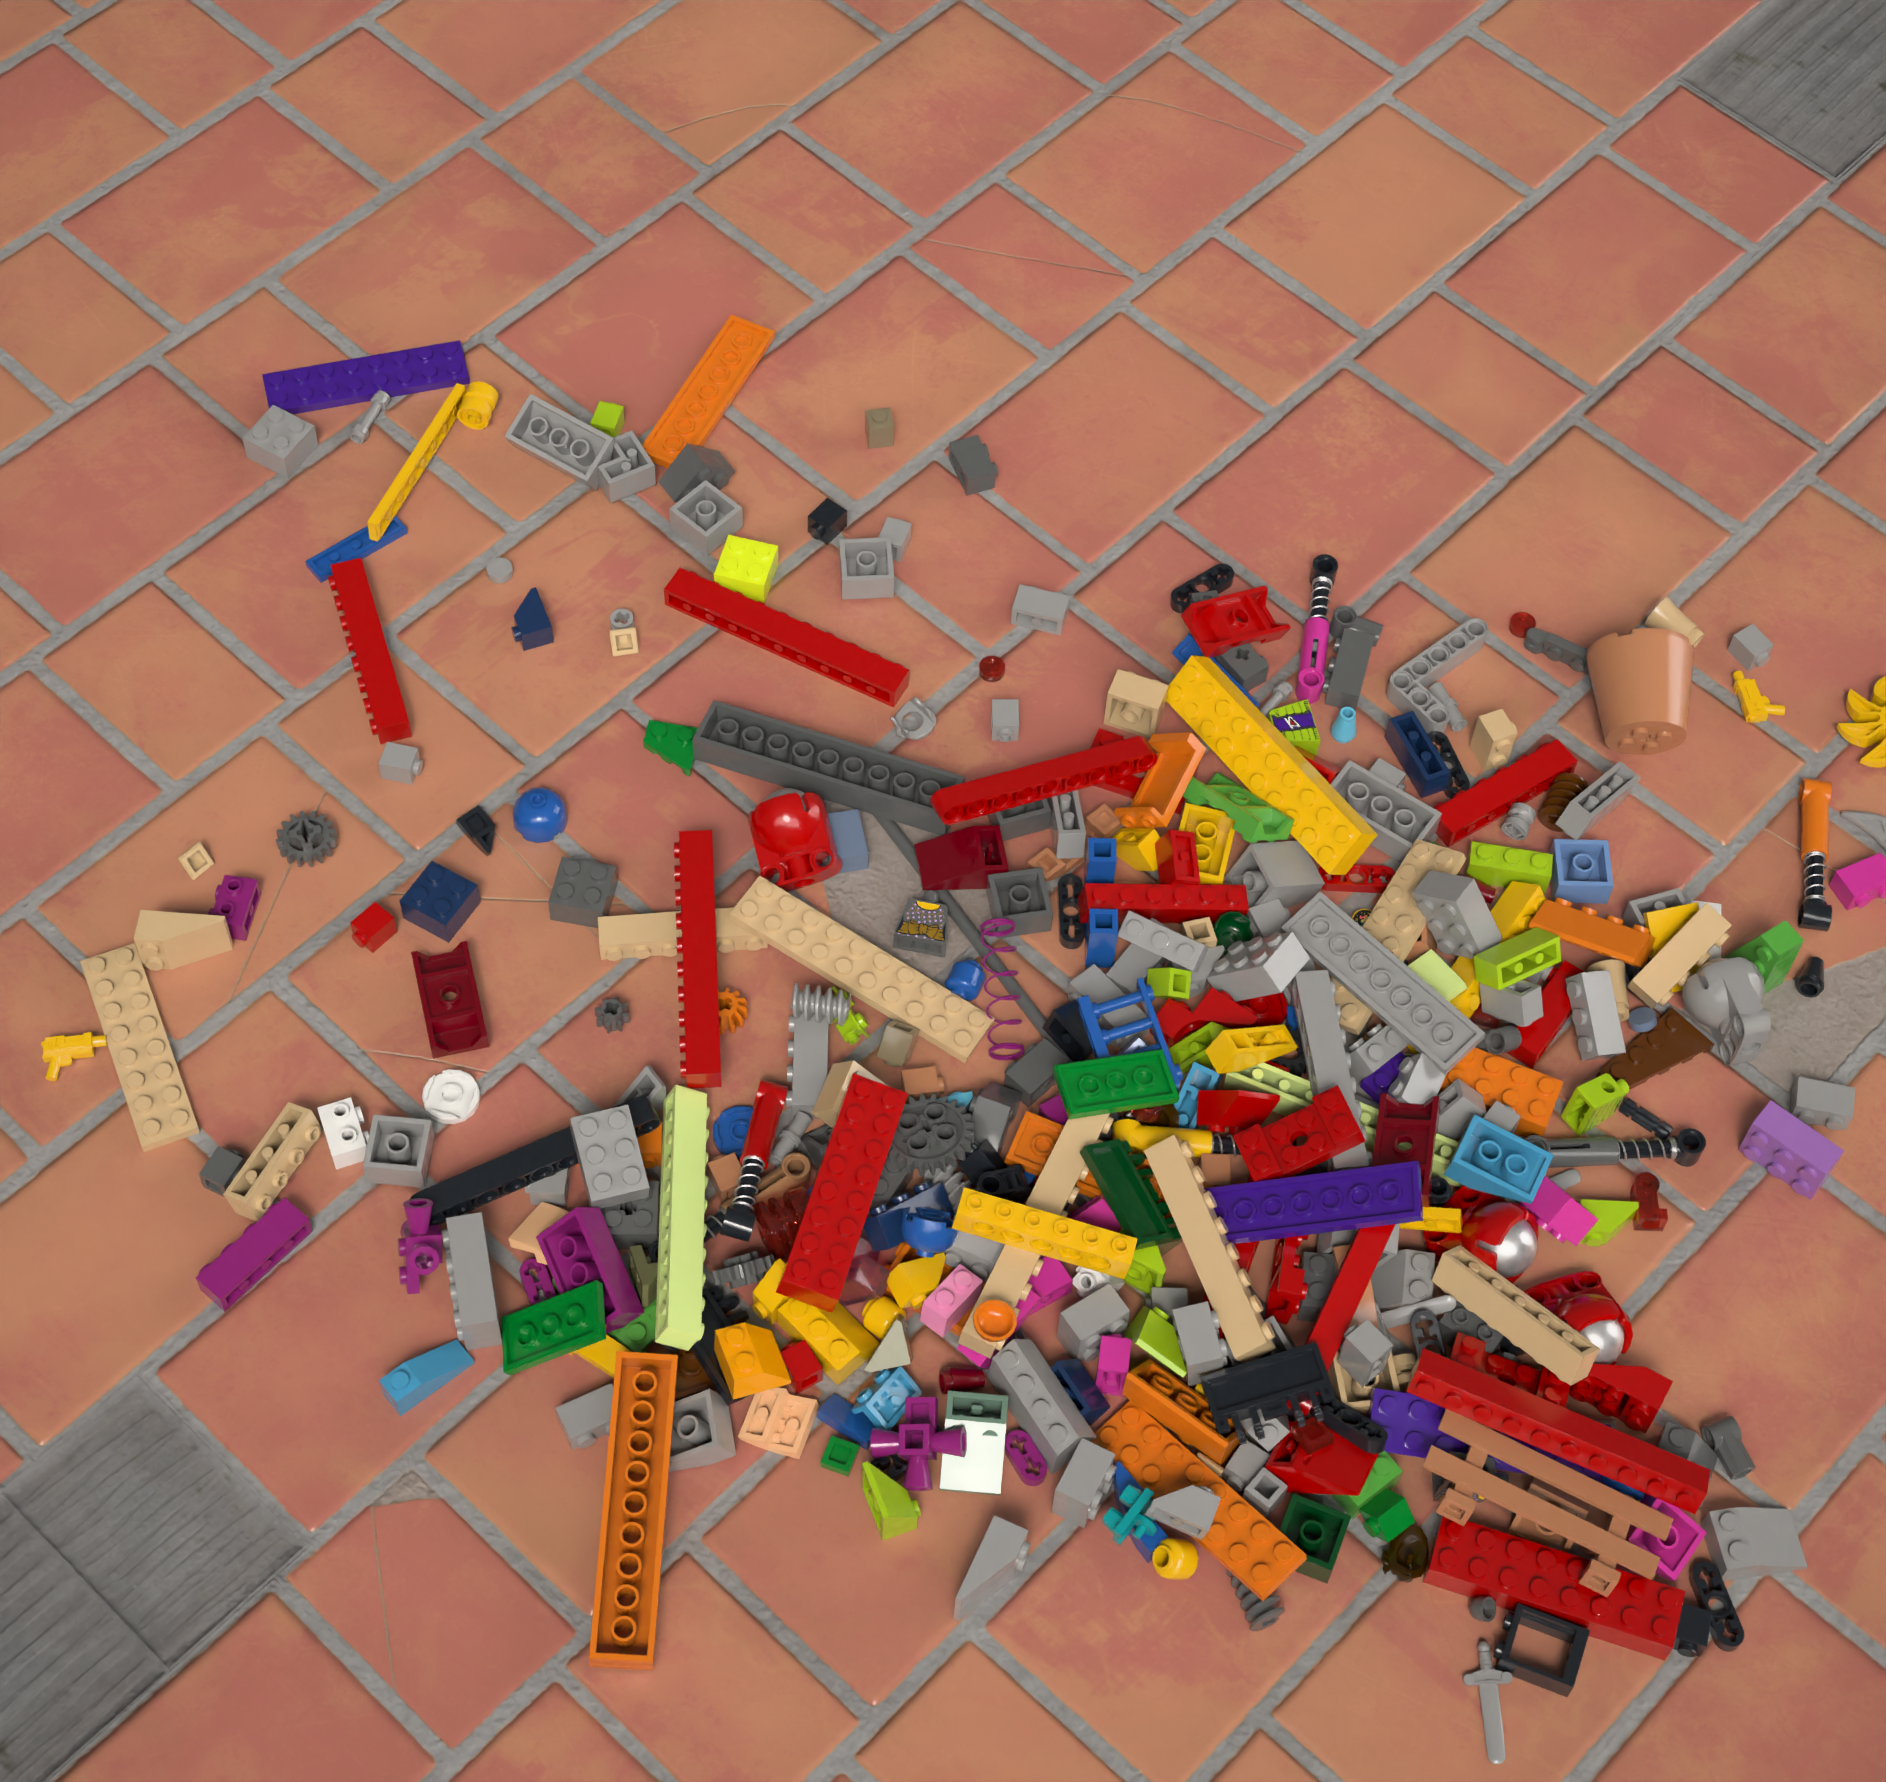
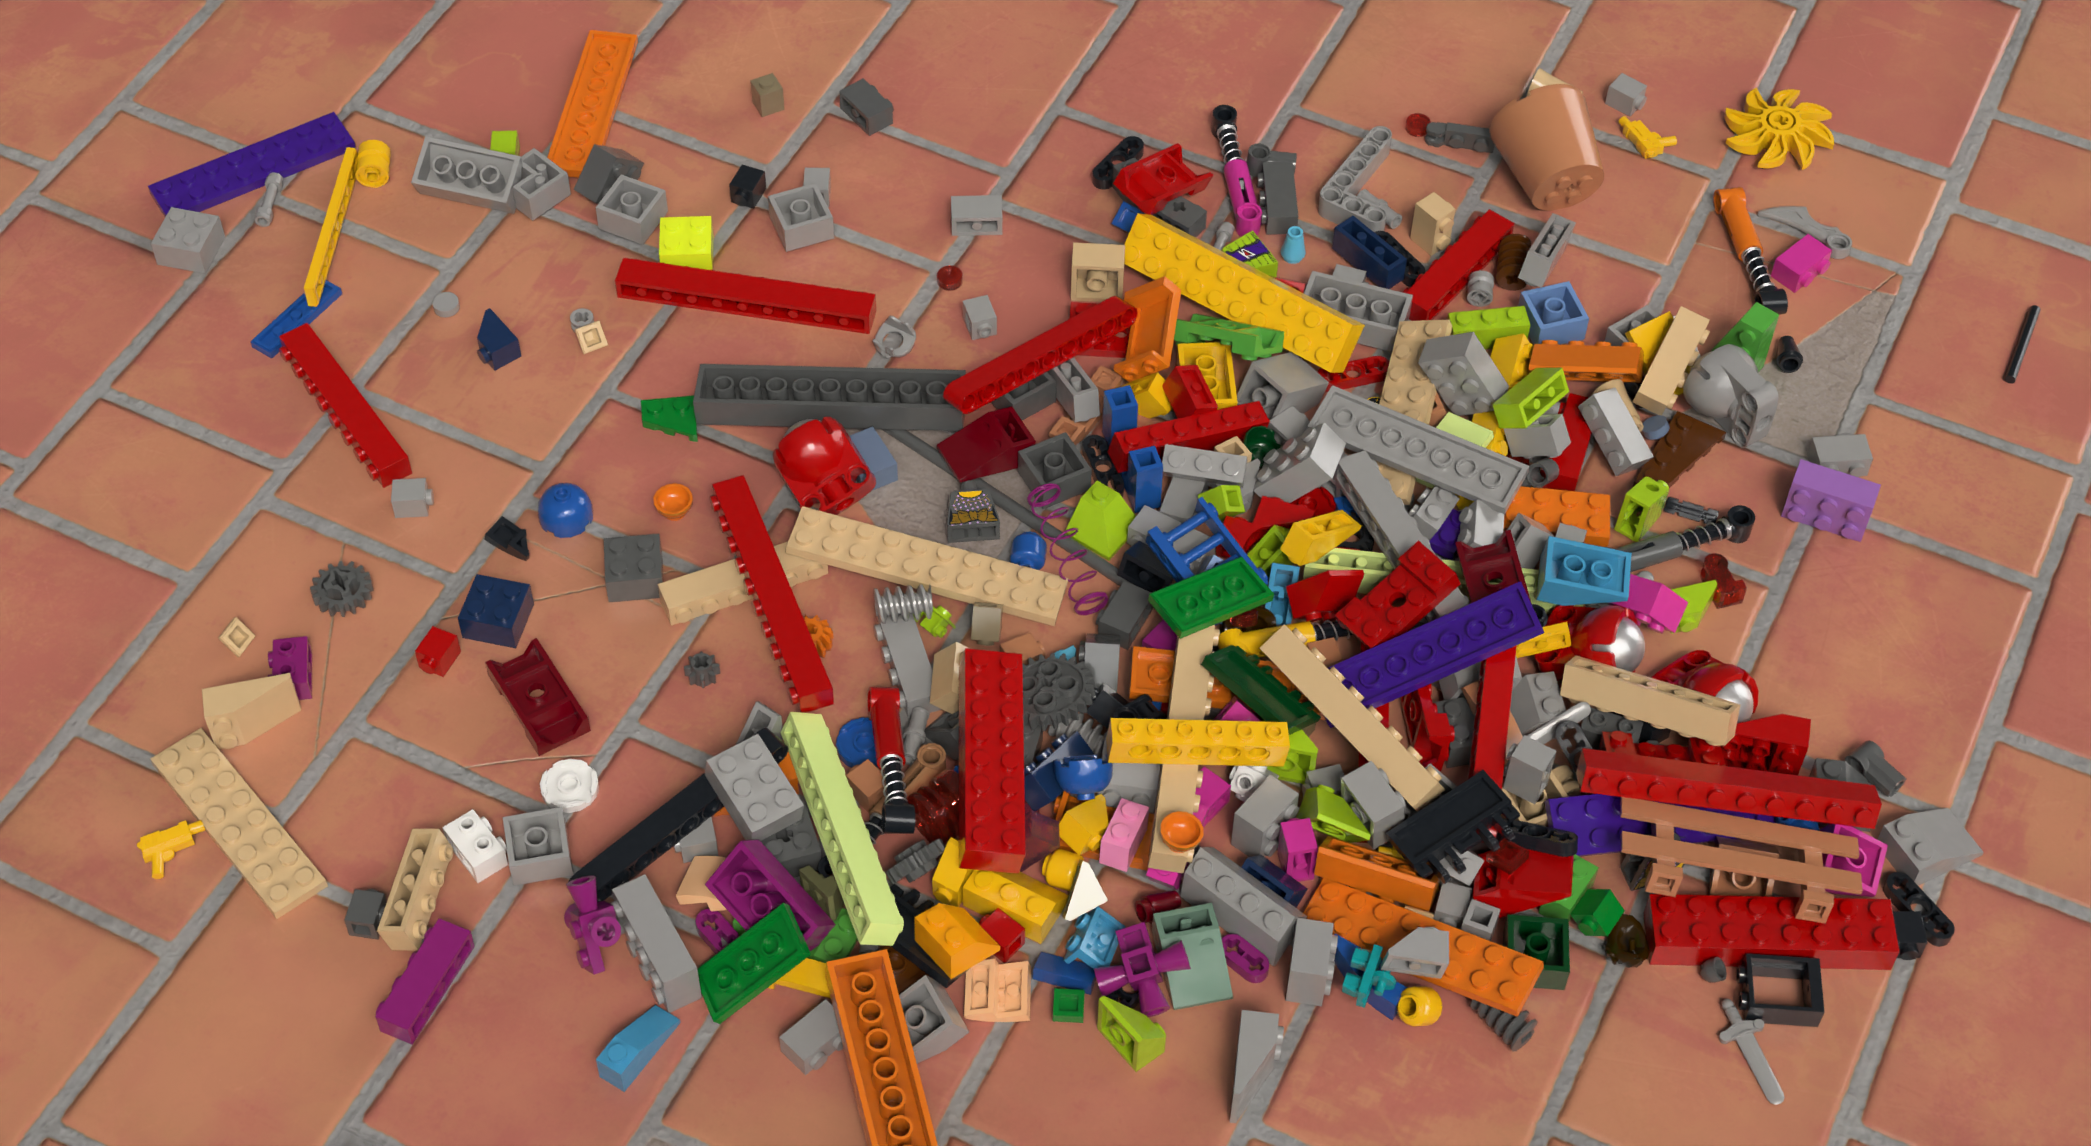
camera: 15 degrees left, 5 degrees down
none -> orange piece [653,483,693,521]
none -> lime slope [1065,481,1136,561]

